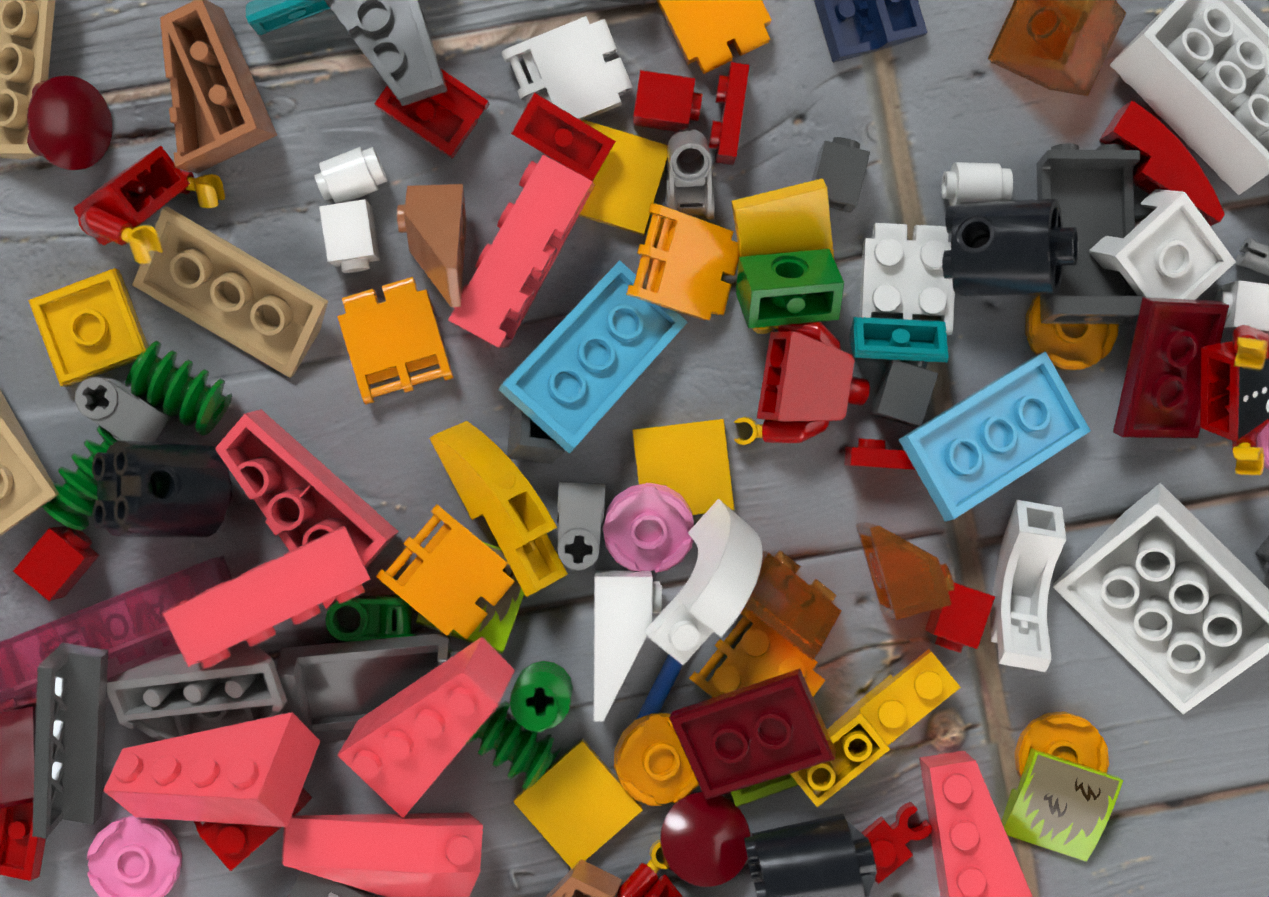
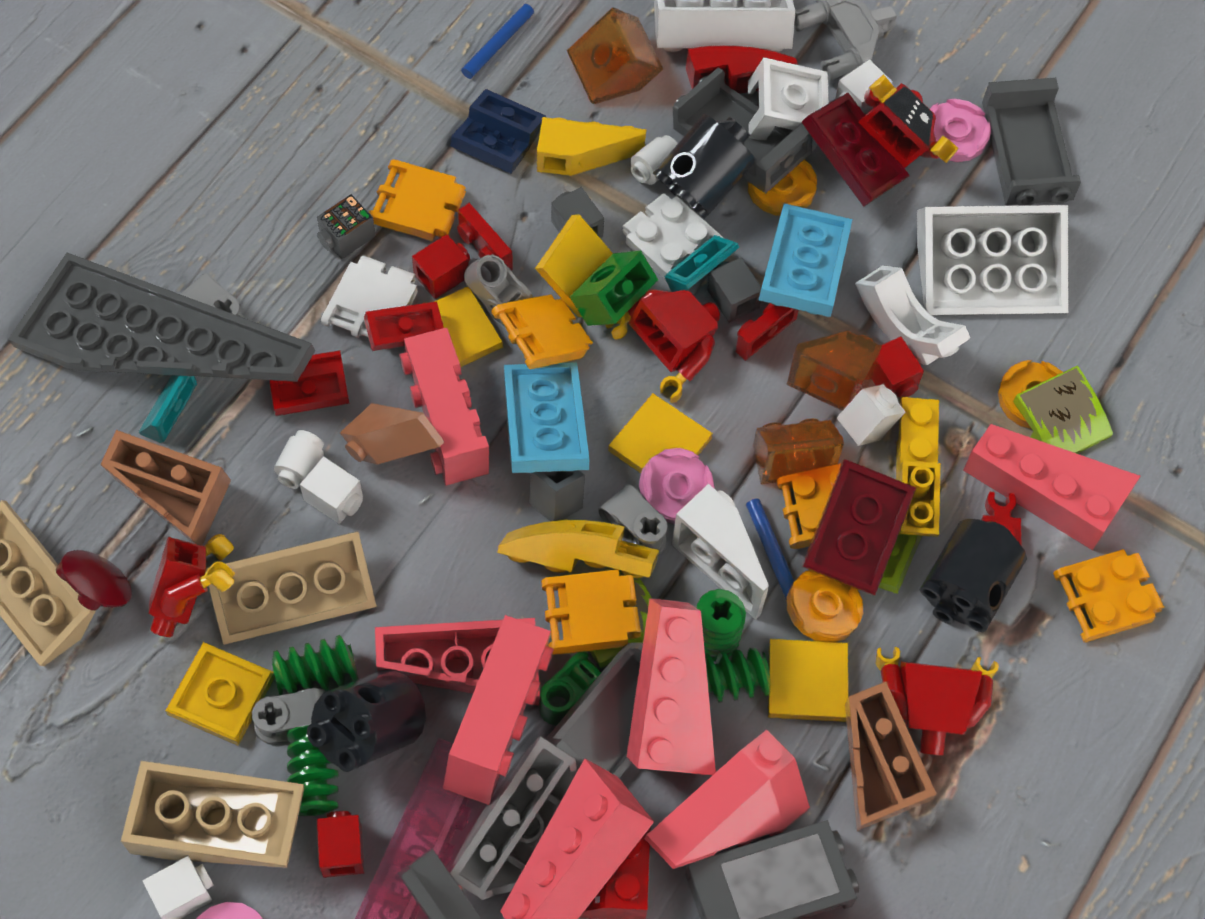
camera: 50 degrees left, 25 degrees down
light orange plate [337,277,454,405] -> none
white arch [645,499,762,665] -> none
dark red dish [660,792,751,887] -> none
none -> yellow slope [537,117,647,176]
none -> white brick [837,384,905,446]

